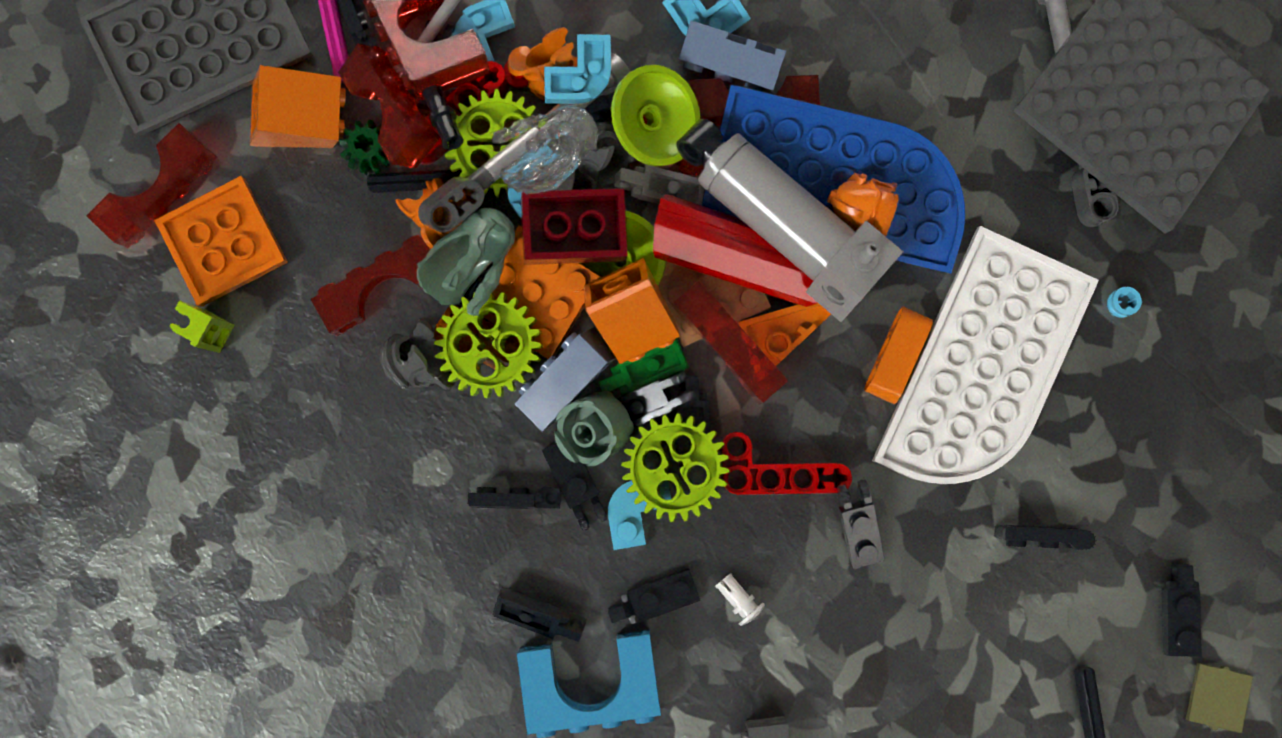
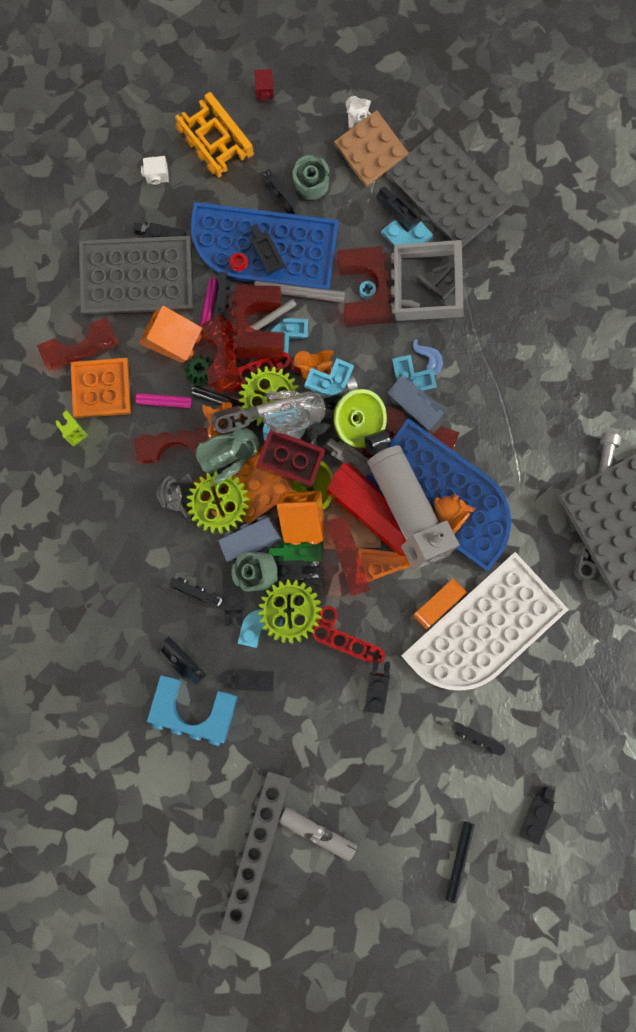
camera: 25 degrees right, 5 degrees down
black pin [423,85,464,150] -> none
white pin [715,573,765,626] -> none
medium azure bush [1107,287,1142,318] -> none
olive piece [1186,663,1253,733] -> none
none -> dark pink axle [136,393,192,408]

